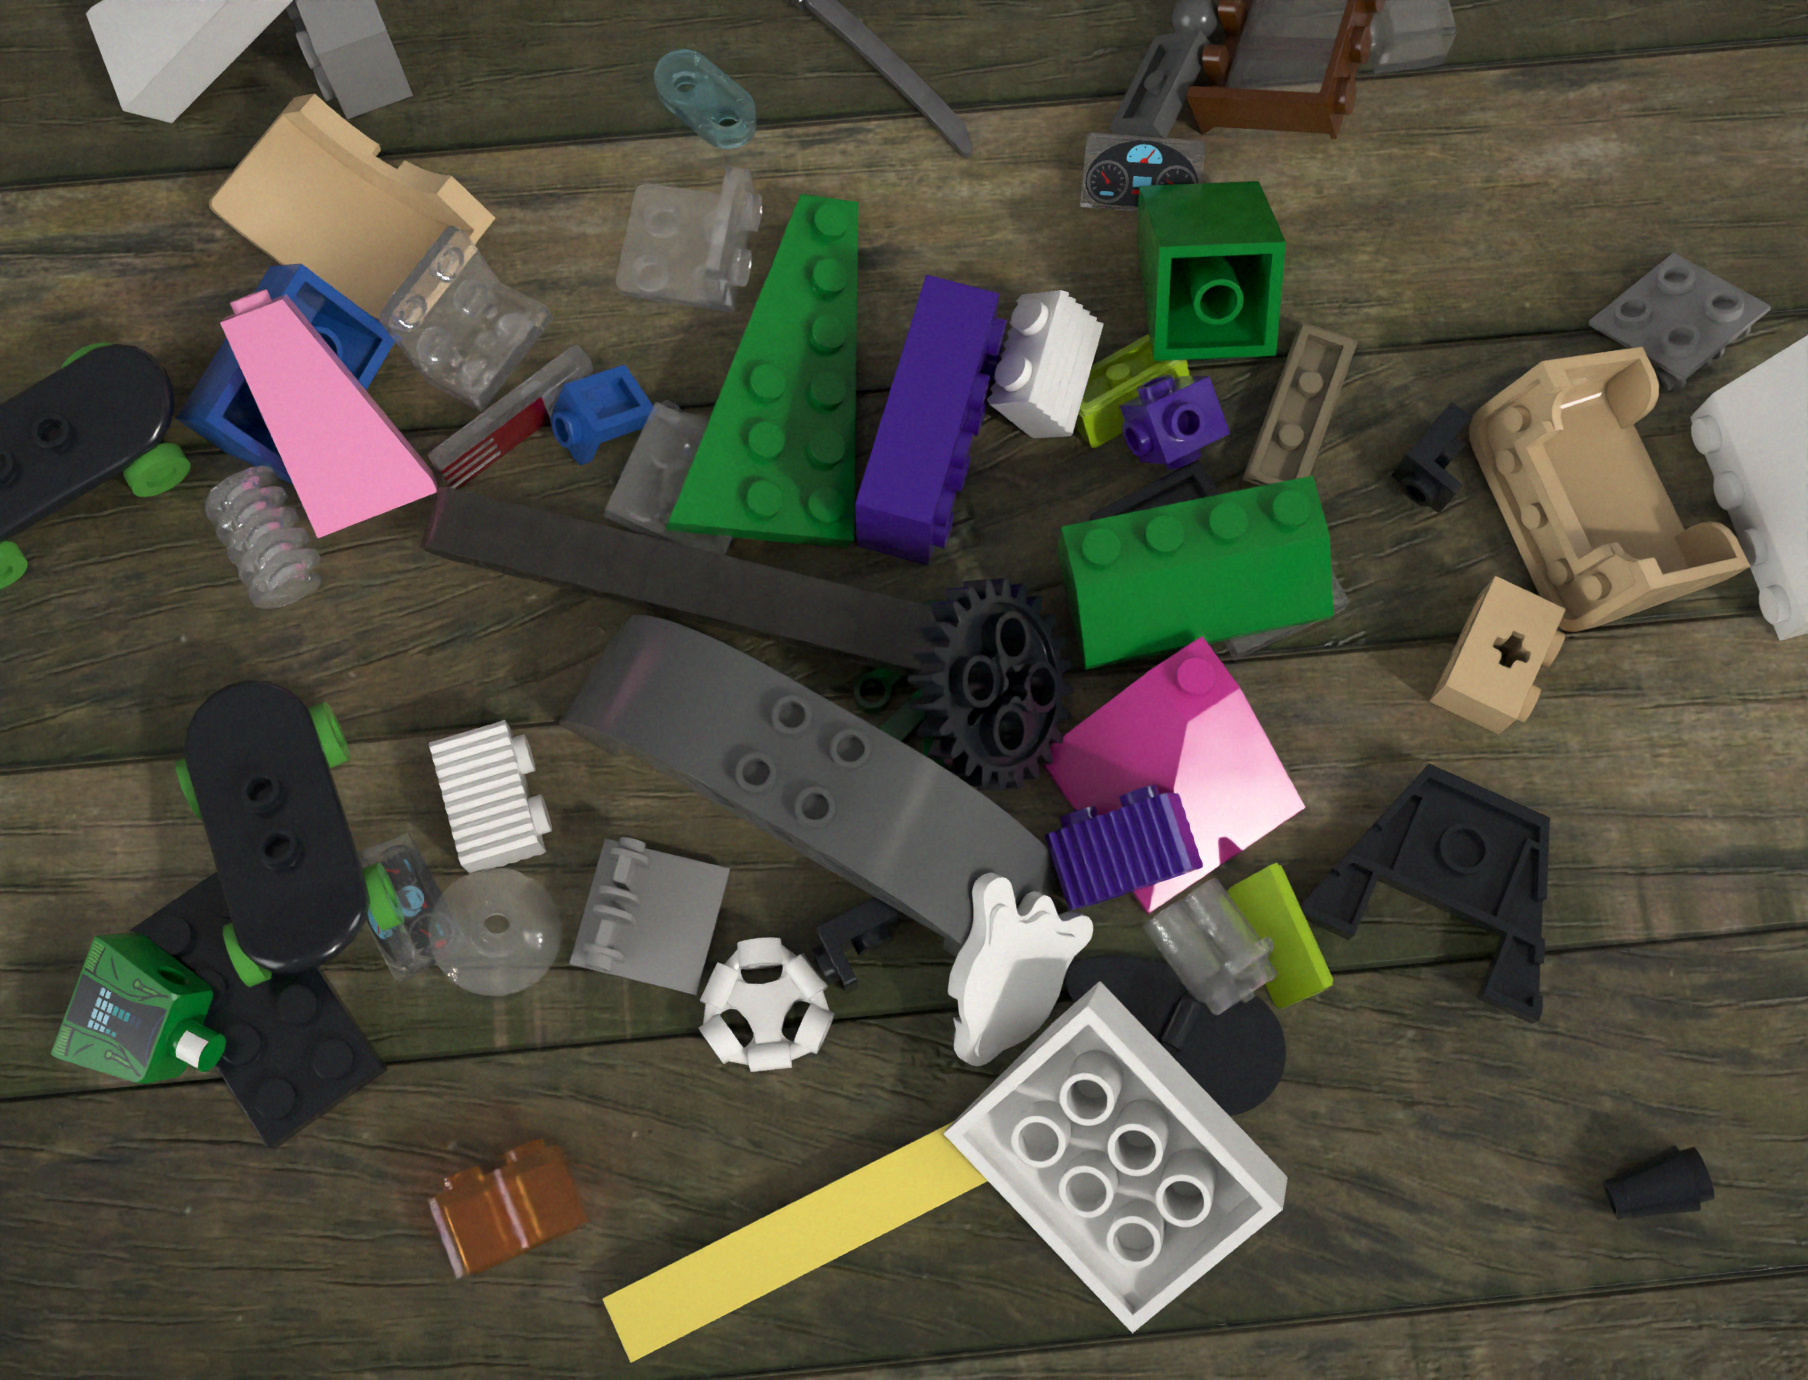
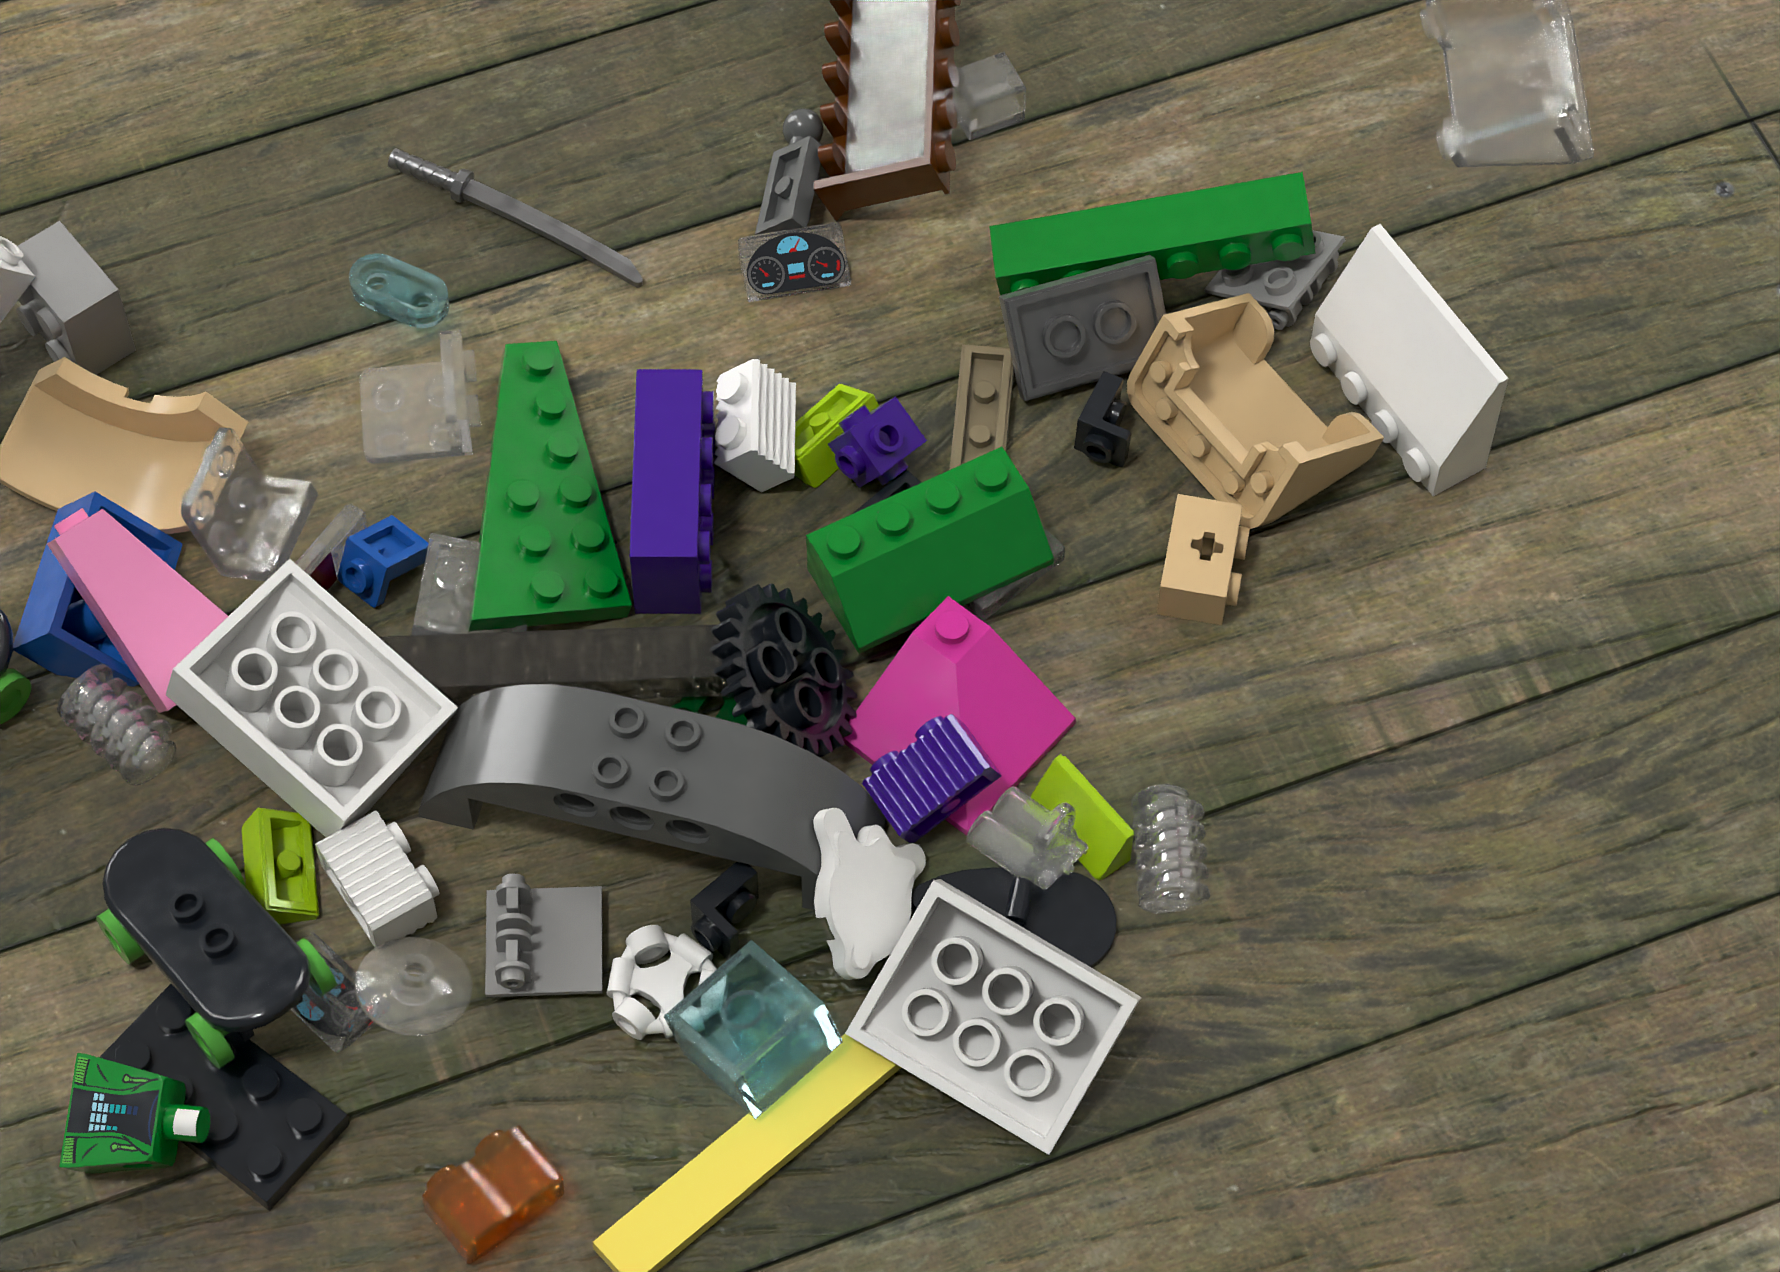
camera: 15 degrees left, 15 degrees down
green slope [1137,181,1286,361] -> none
black wing [1300,764,1550,1024] -> none
black cone [1603,1145,1715,1220] -> none
none -> white slope [166,559,458,838]
none -> lime slope [242,807,319,924]
none -> clear light blue brick [663,940,843,1120]
none -> green brick [989,172,1316,296]
none -> flat silver tile [999,255,1166,401]
none -> clear piece [1131,784,1211,914]

